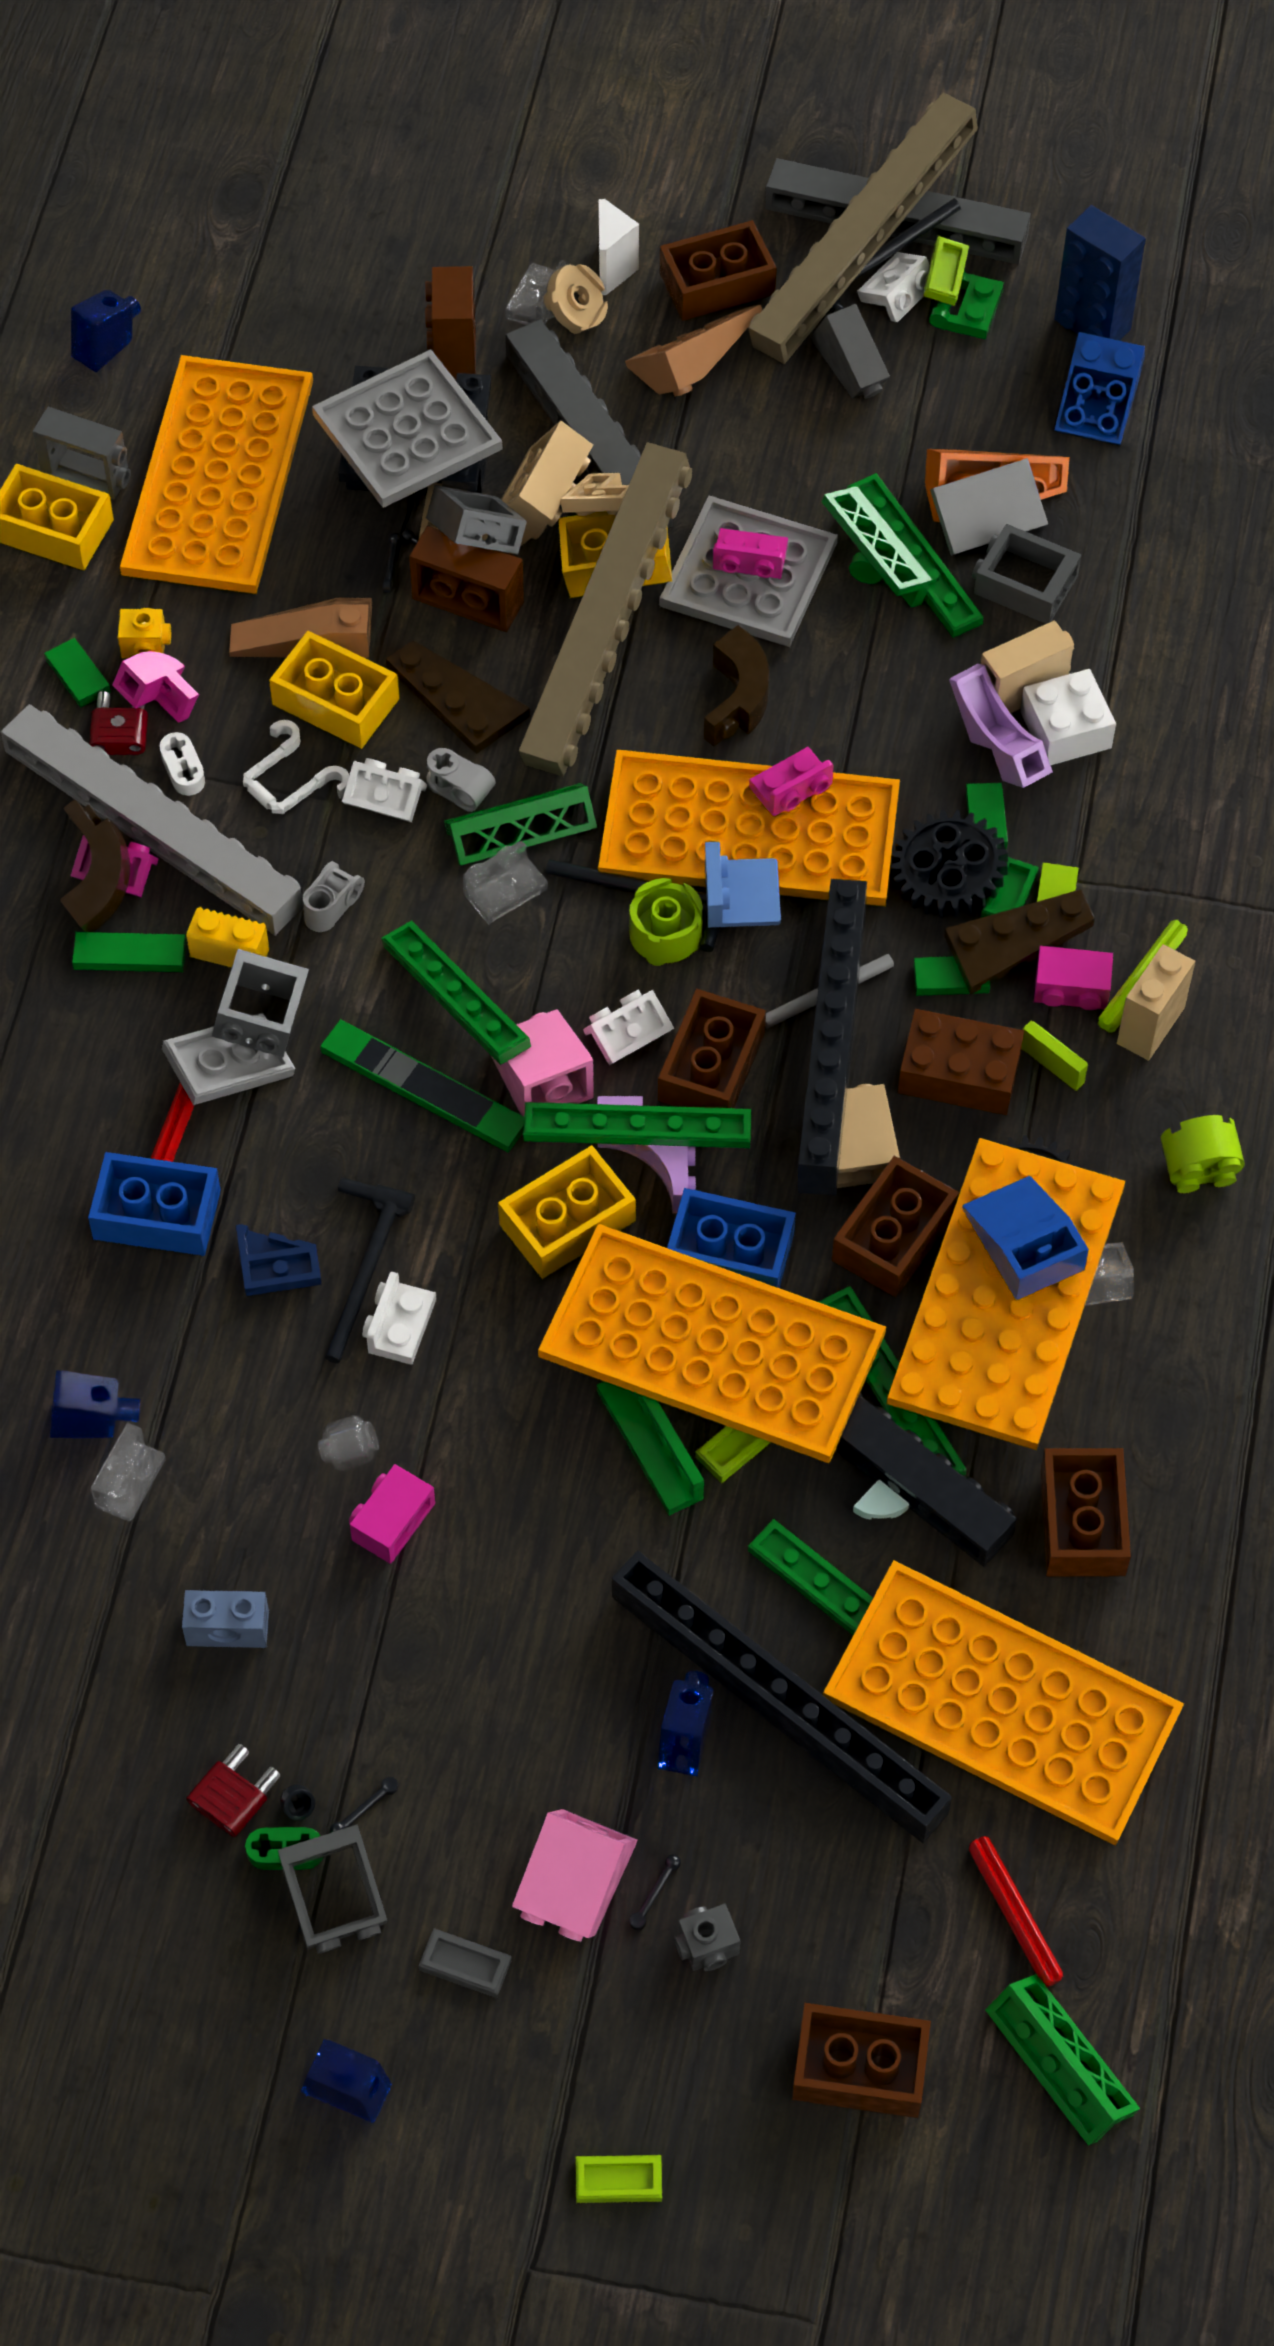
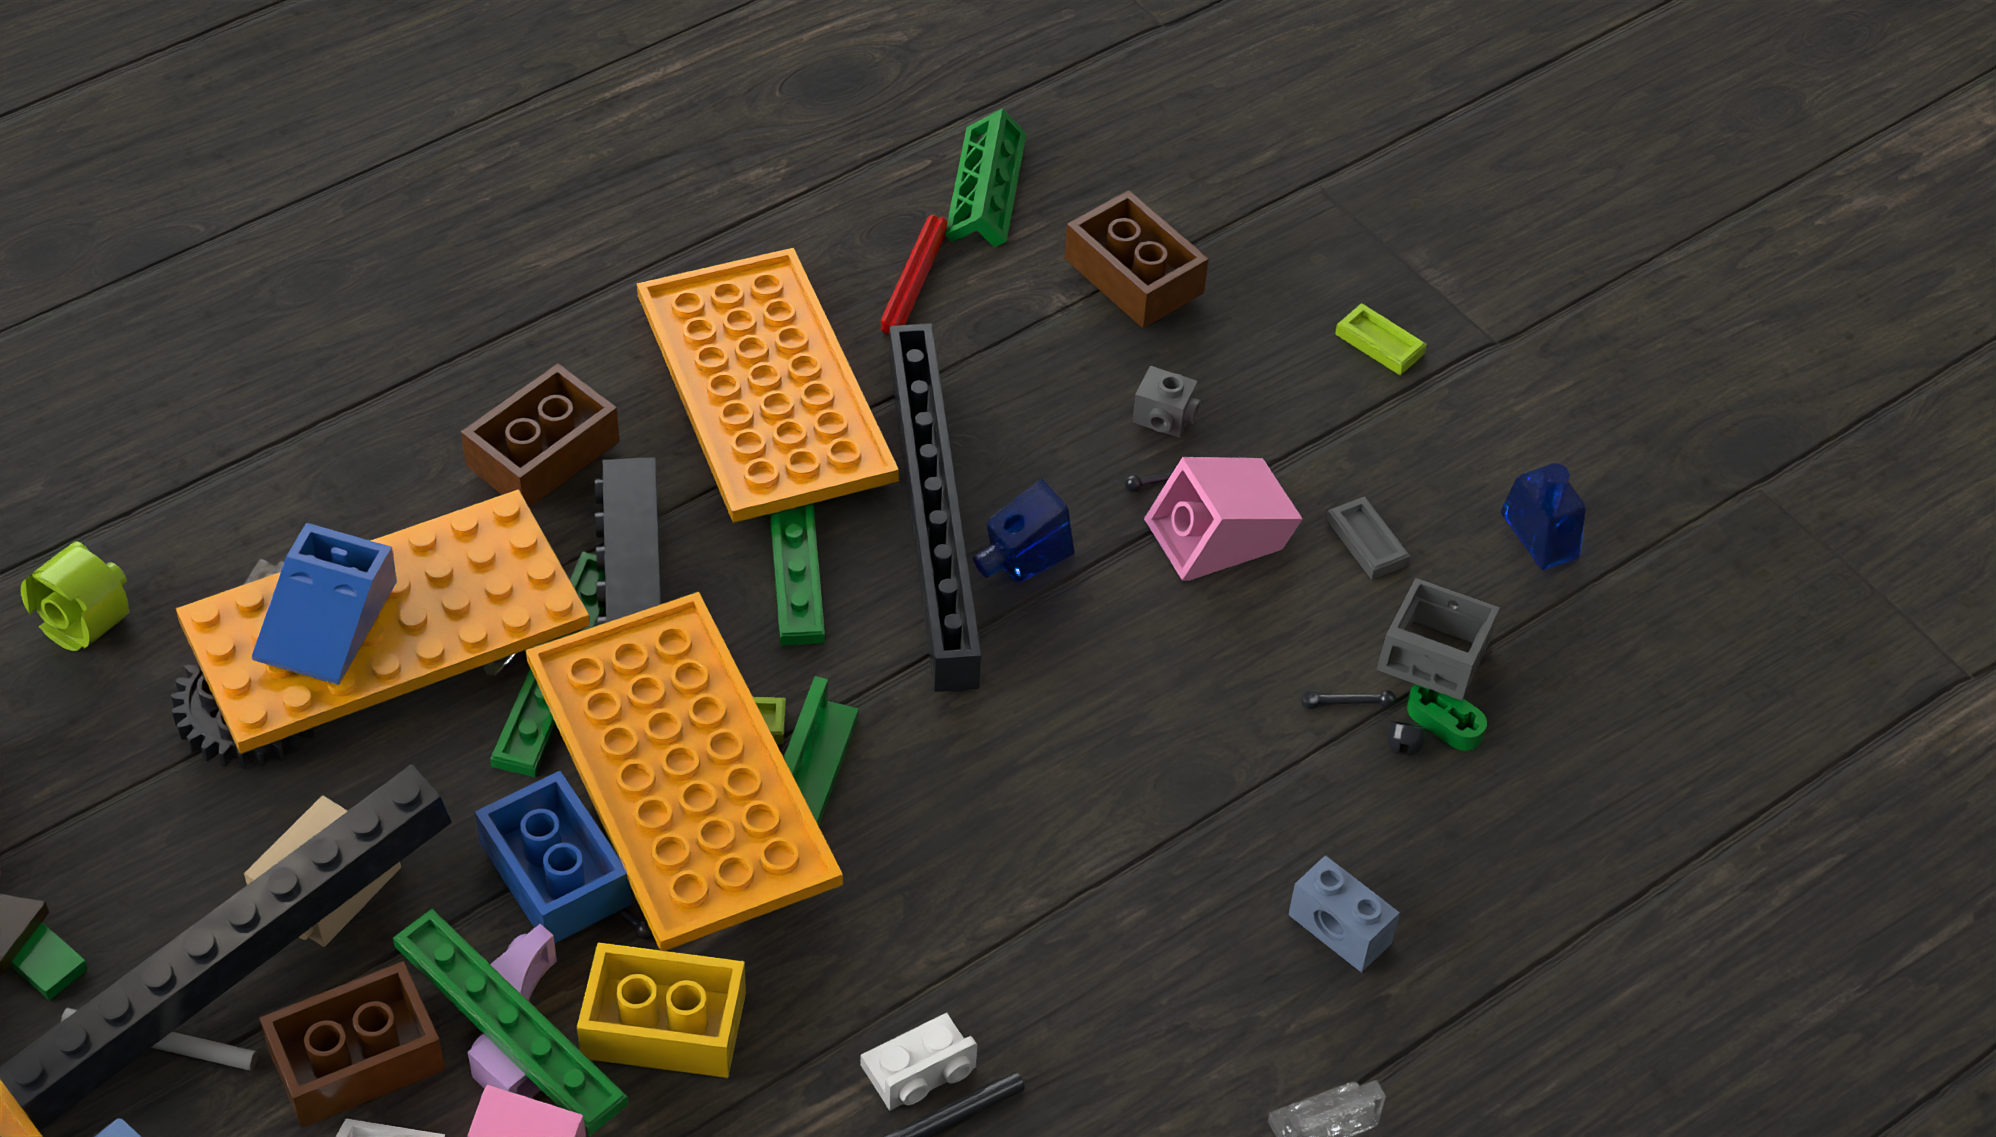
camera: 140 degrees left, 10 degrees down
dark red piece [186,1744,280,1837] -> none
clear head [318,1415,379,1471] -> none
dark pink brick [349,1464,435,1564] -> none
reddish brown brick [831,1155,959,1298] -> none
light aqua tile [853,1480,909,1519] -> none
reddish brown brick [898,1009,1025,1115] -> none
lime tile [1022,1020,1088,1091] -> none

